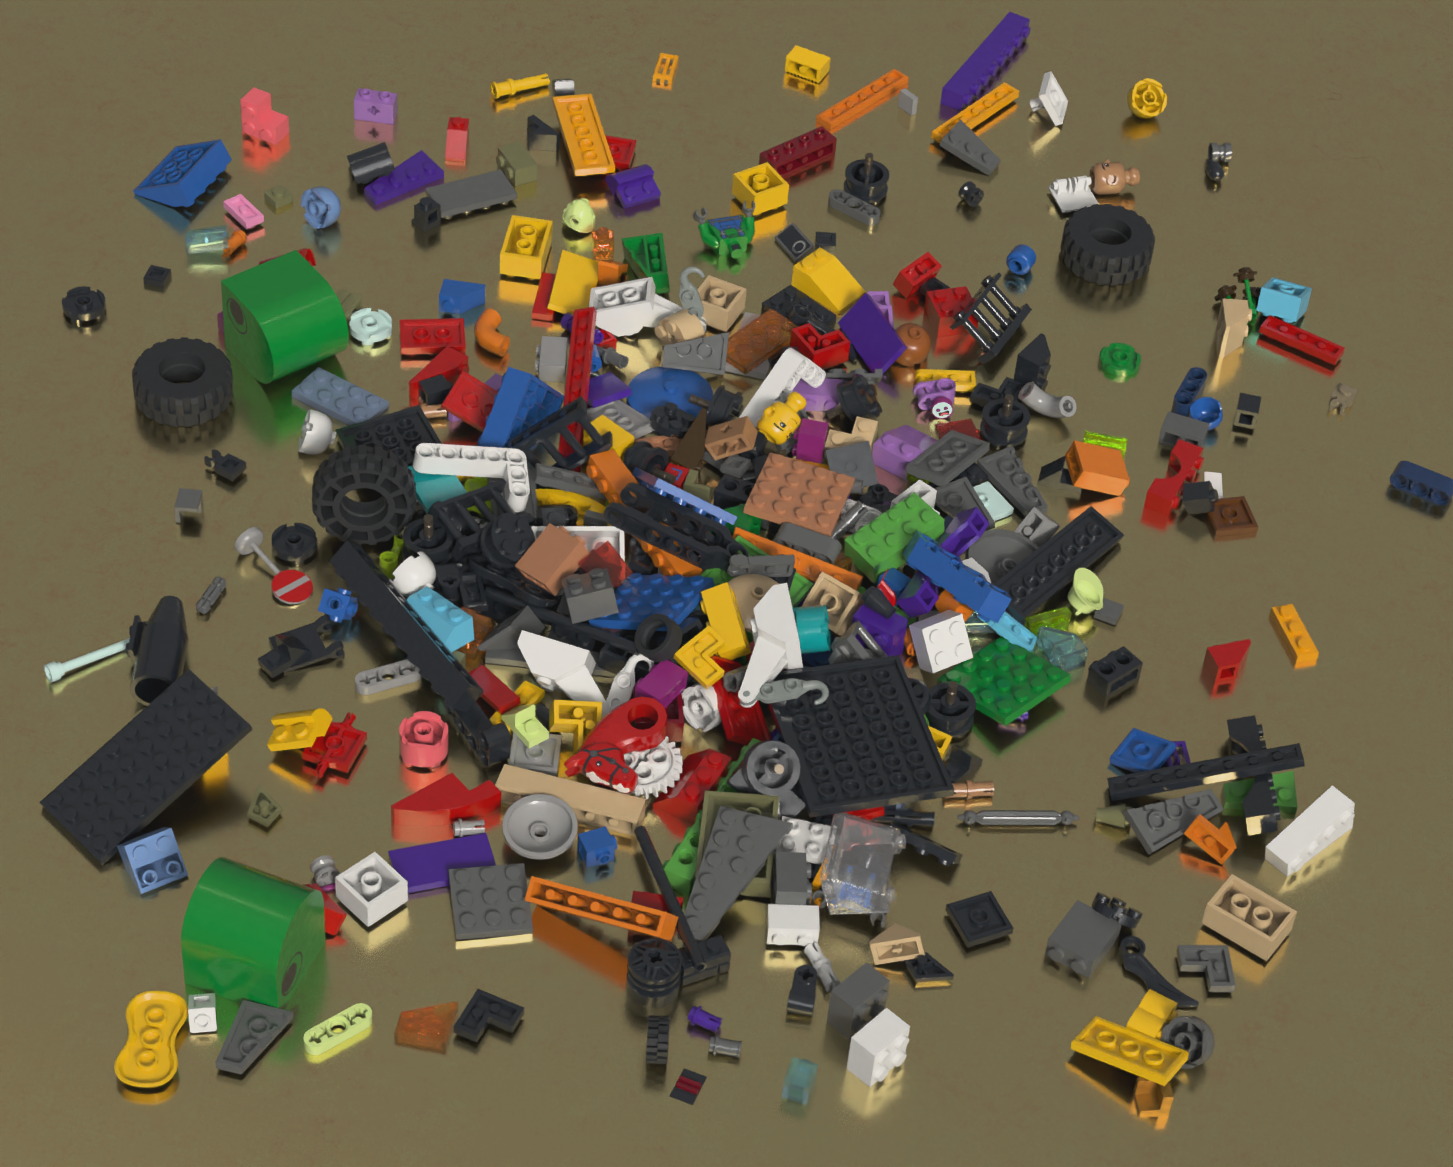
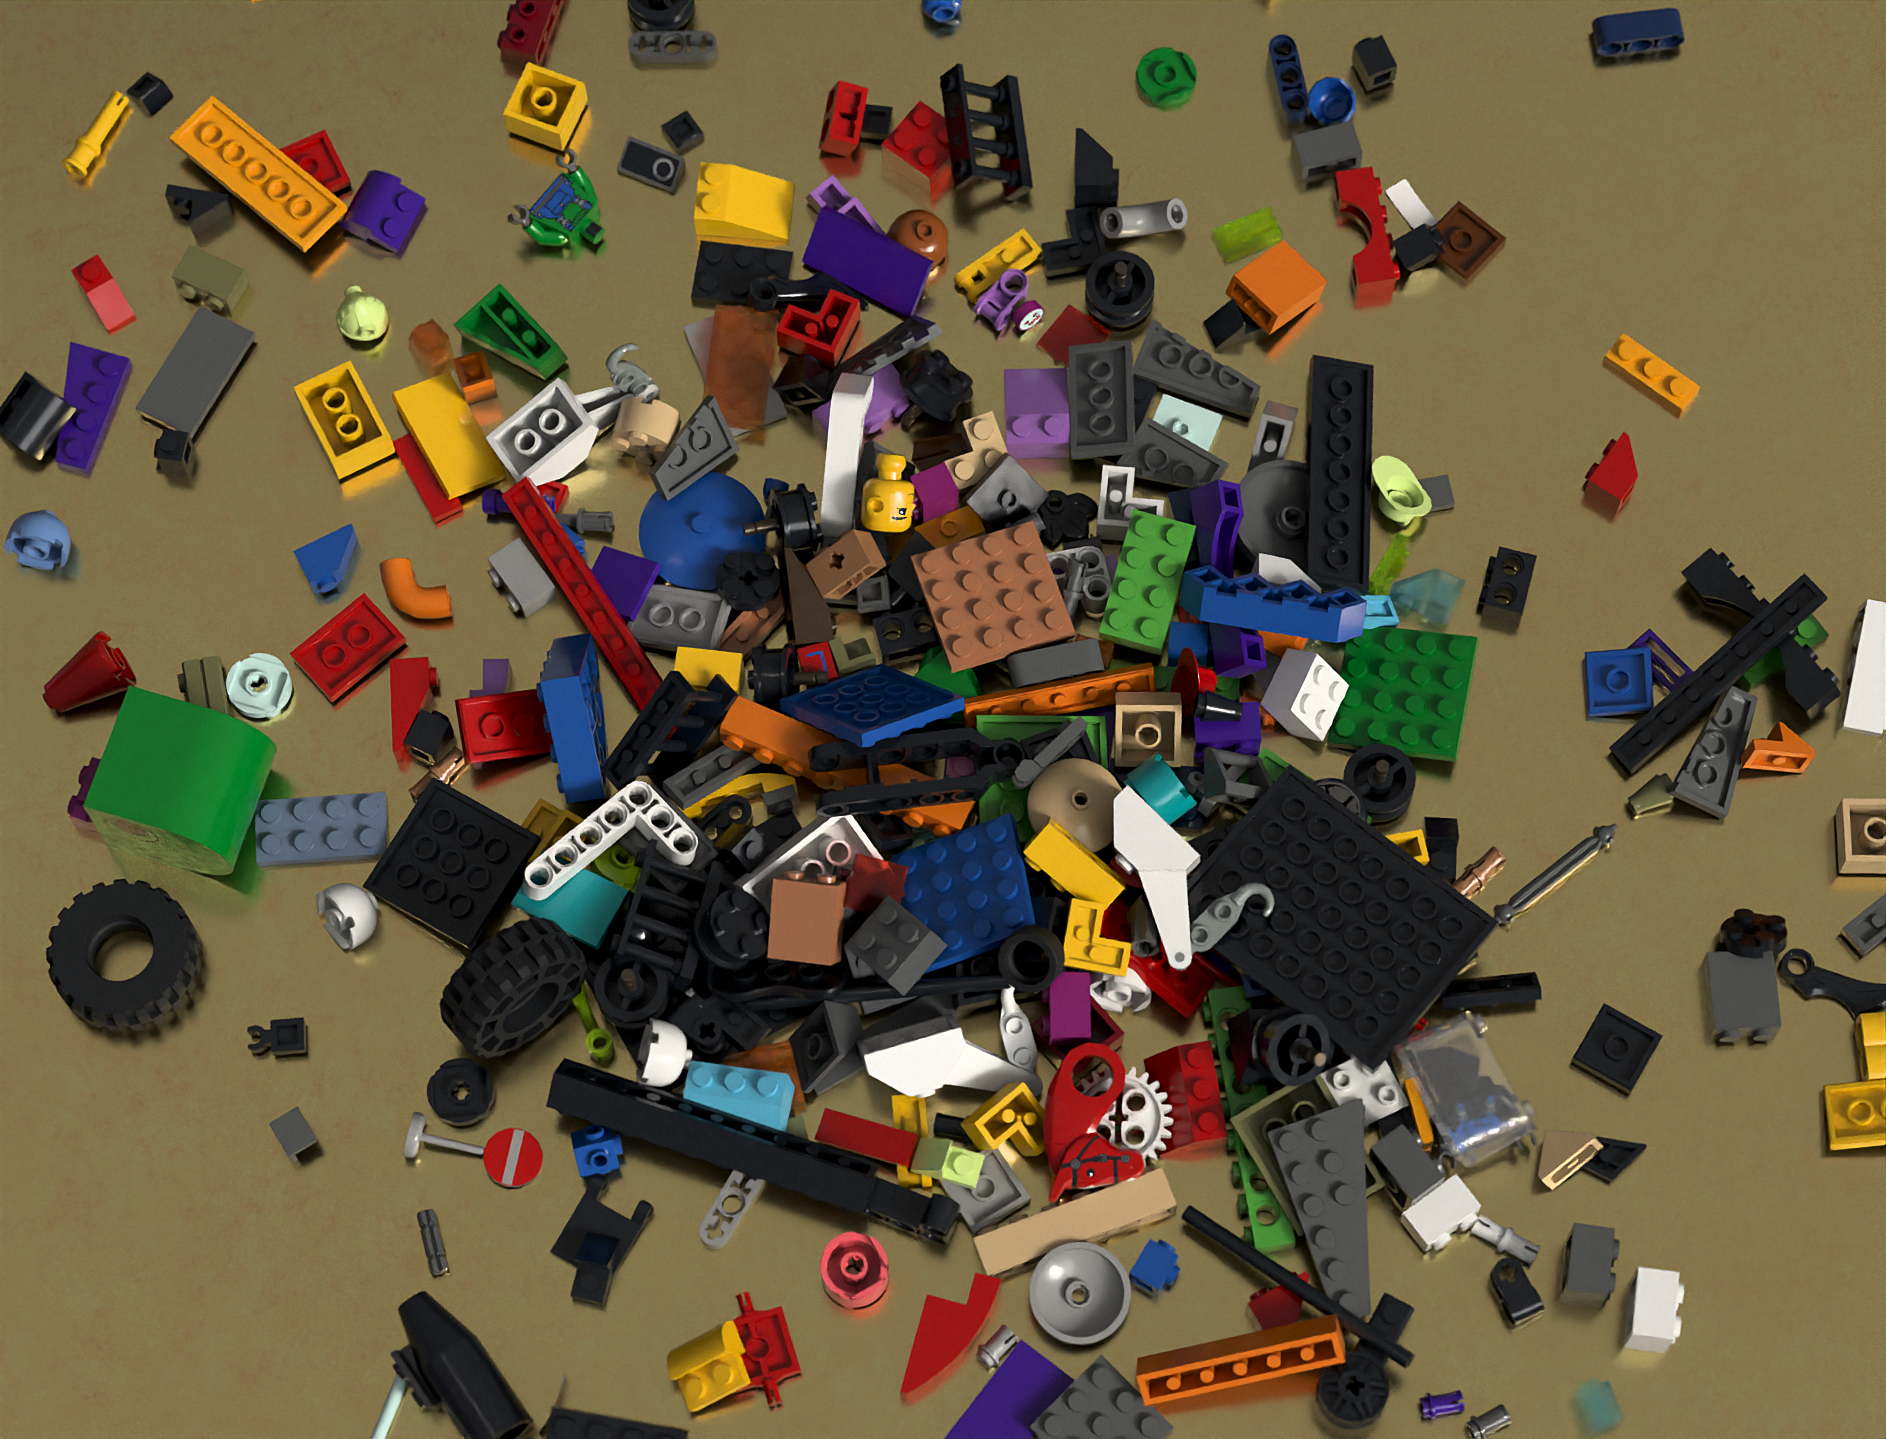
camera: 30 degrees left, 25 degrees up
tan brick [698,275,747,332] -> none

